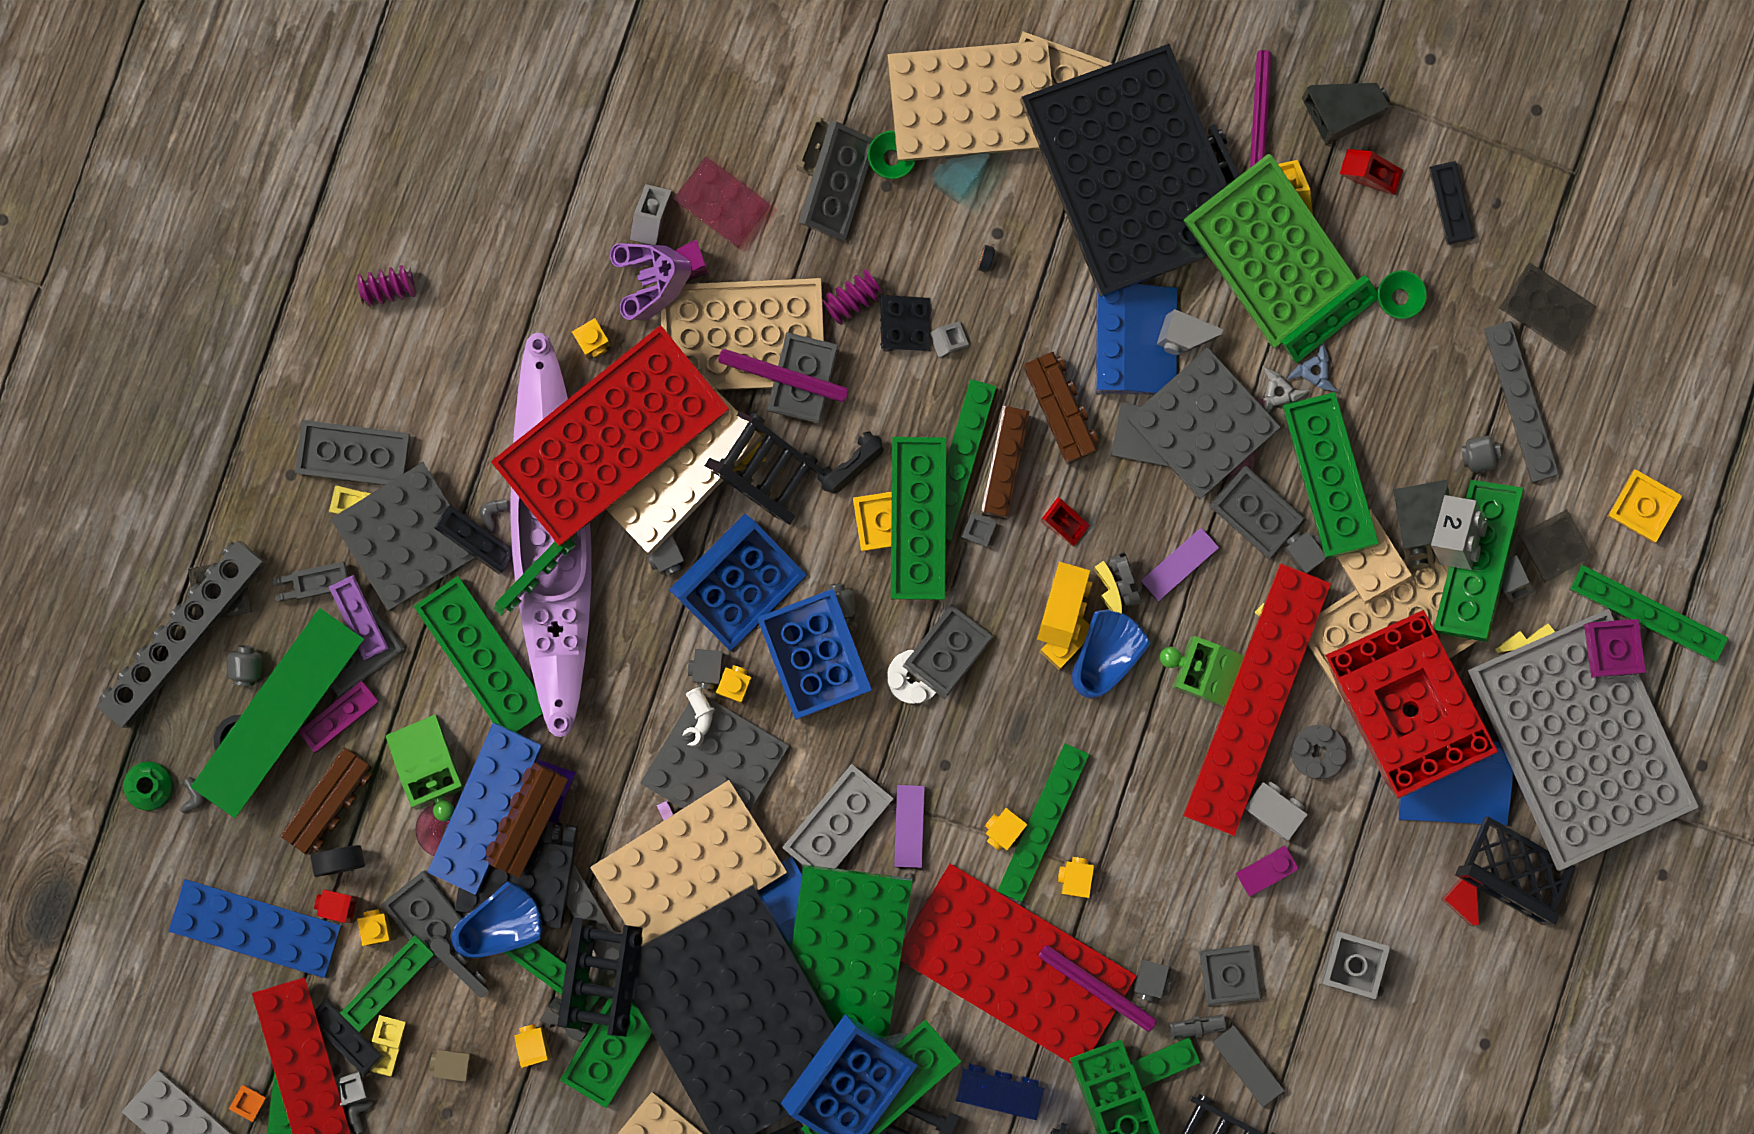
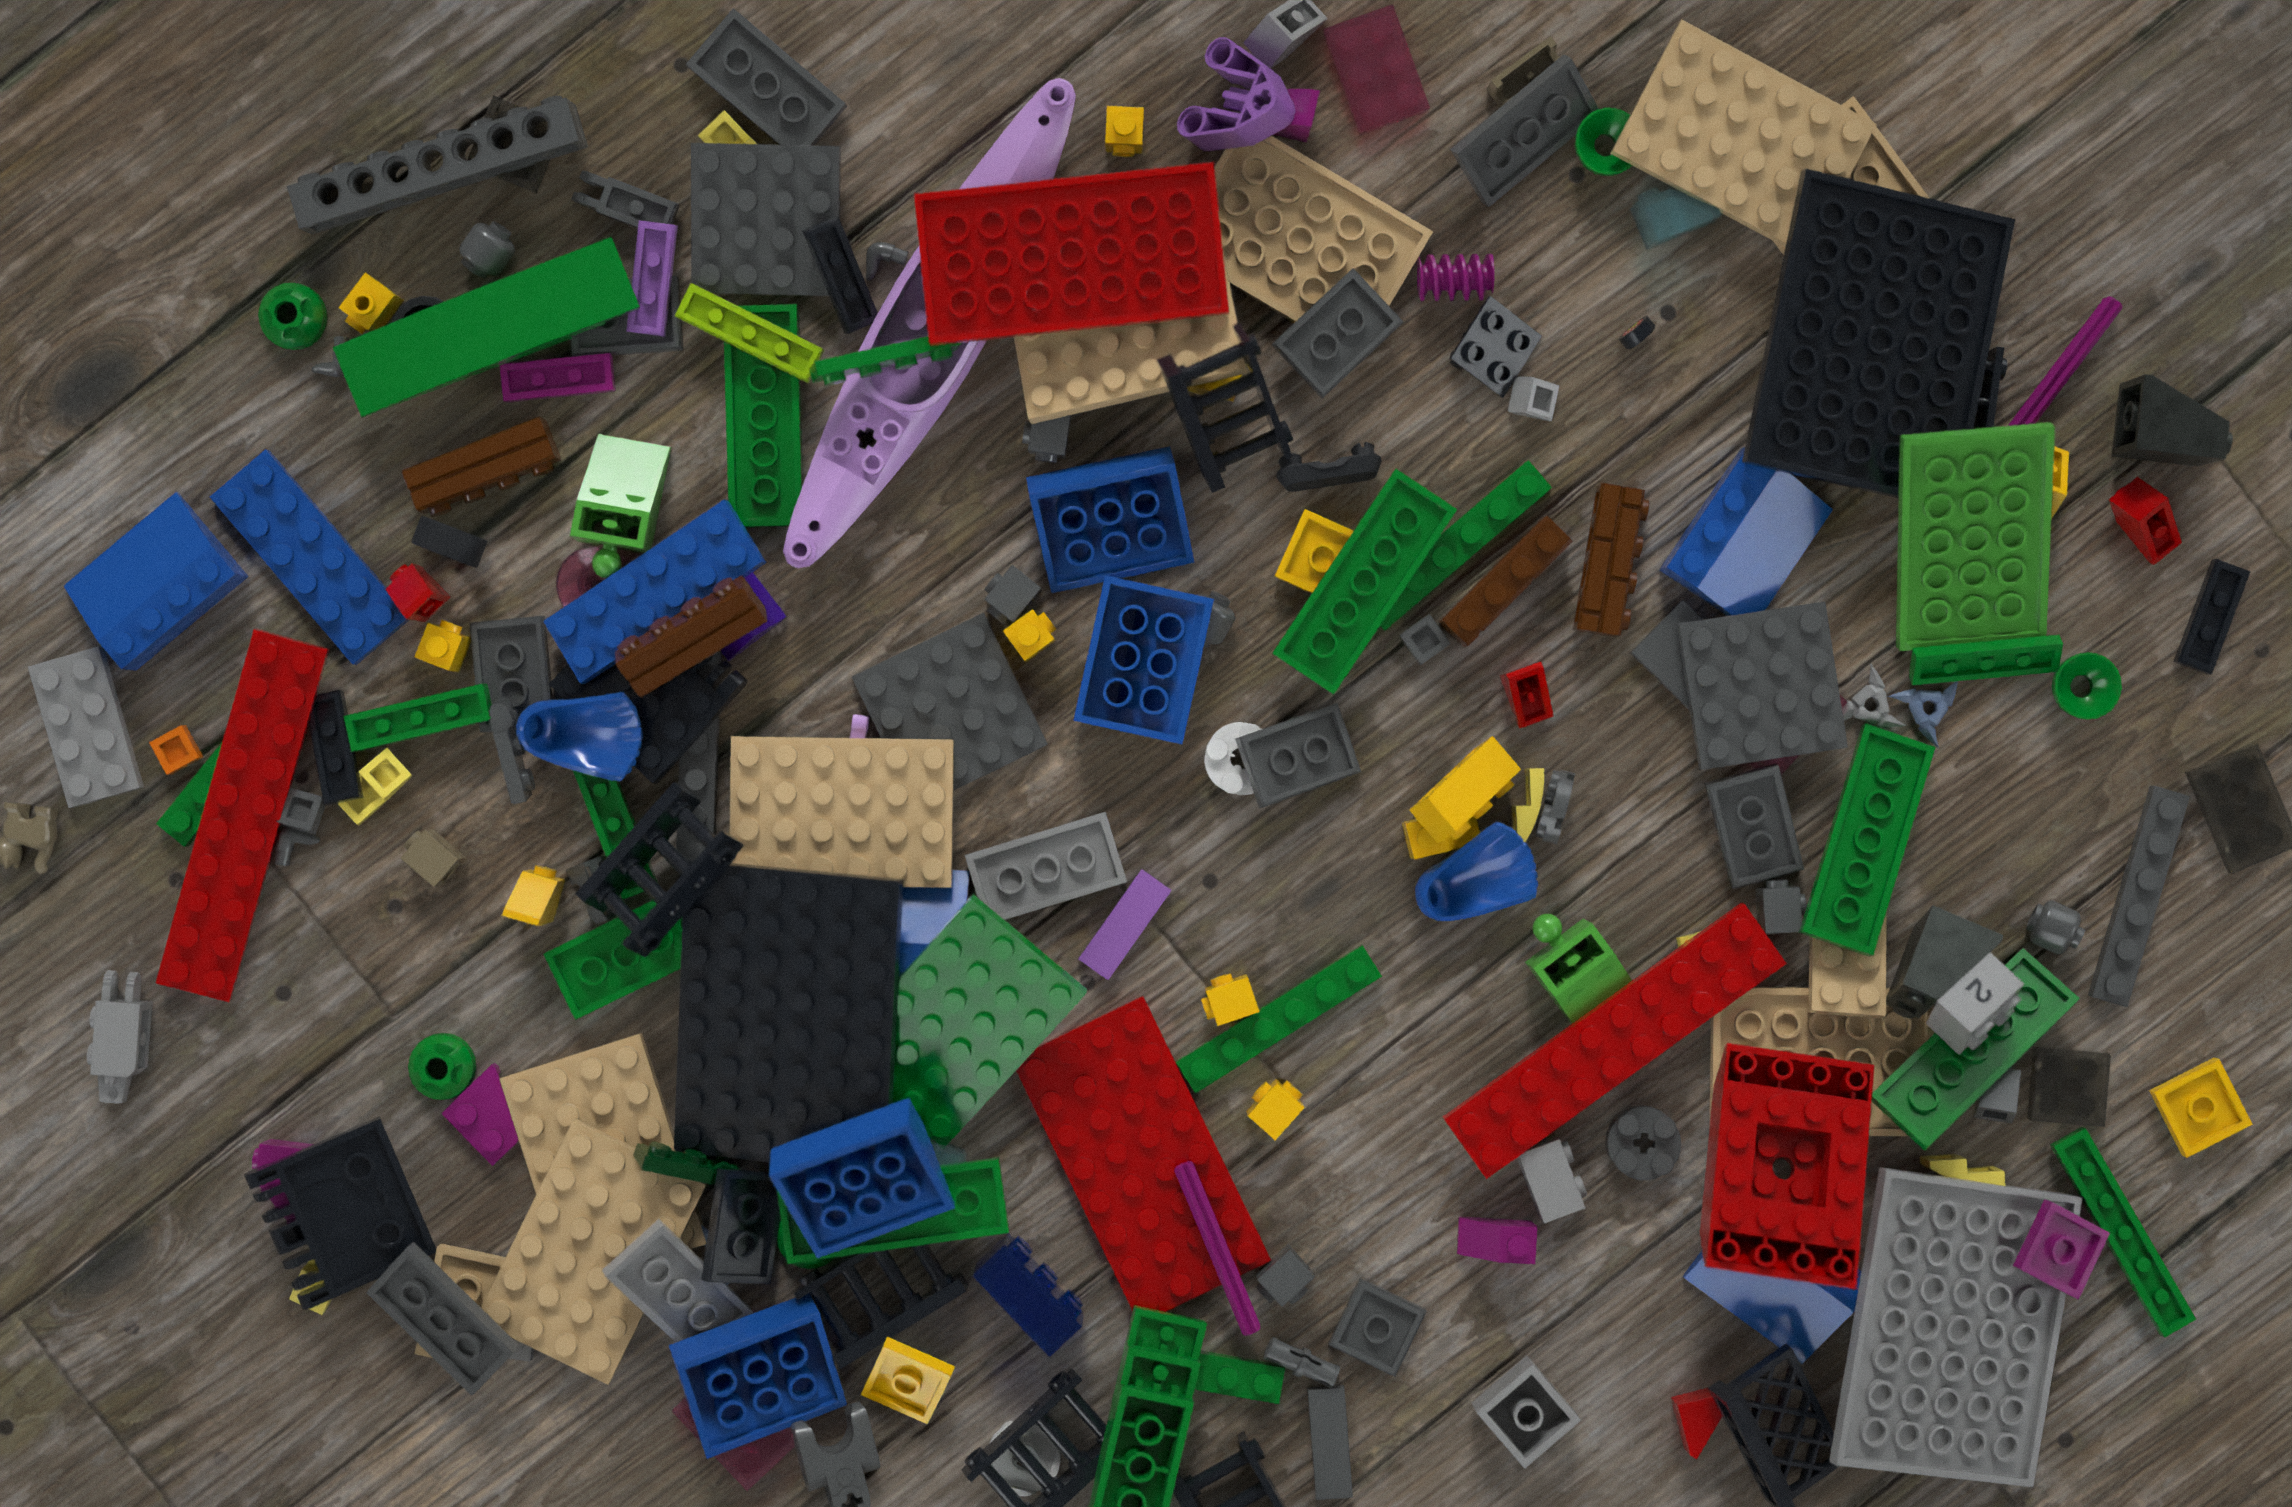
camera: 35 degrees right, 5 degrees up
white piece [683,687,715,747] -> none
magenta axle [718,349,848,402] -> none
medium lavender tile [1140,528,1219,601] -> none
light grey slope [1157,309,1223,355] -> none
none -> blue slope [64,492,249,671]
none -> yellow brick [339,273,404,334]
none -> lime tile [675,283,825,383]

